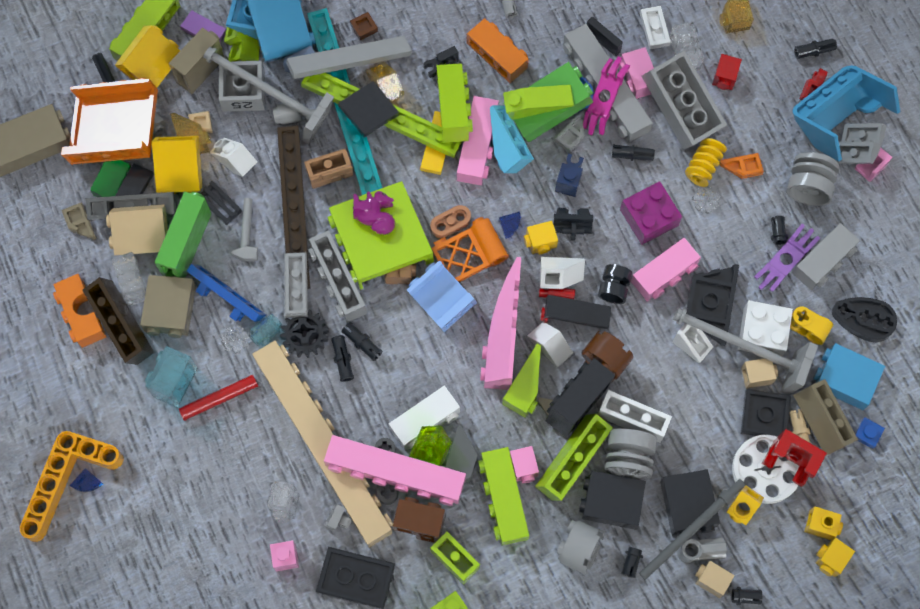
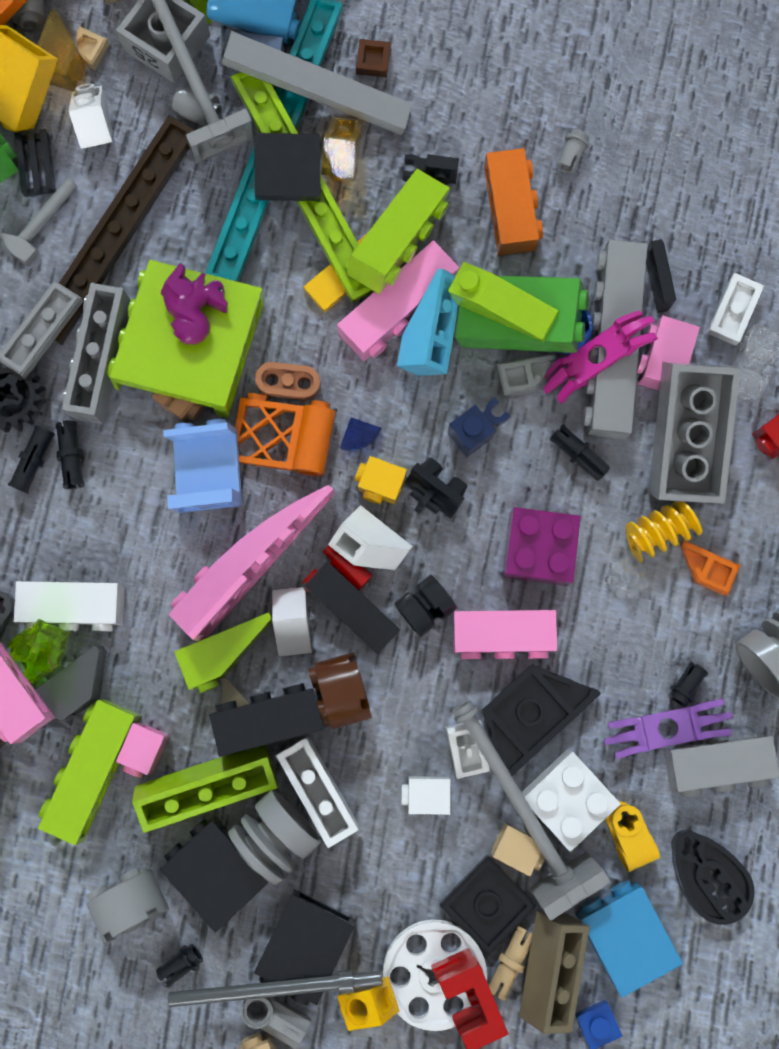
camera: 35 degrees right, 10 degrees up
medium nougat brick [304,149,353,189] -> none
none -> white brick [401,776,450,815]

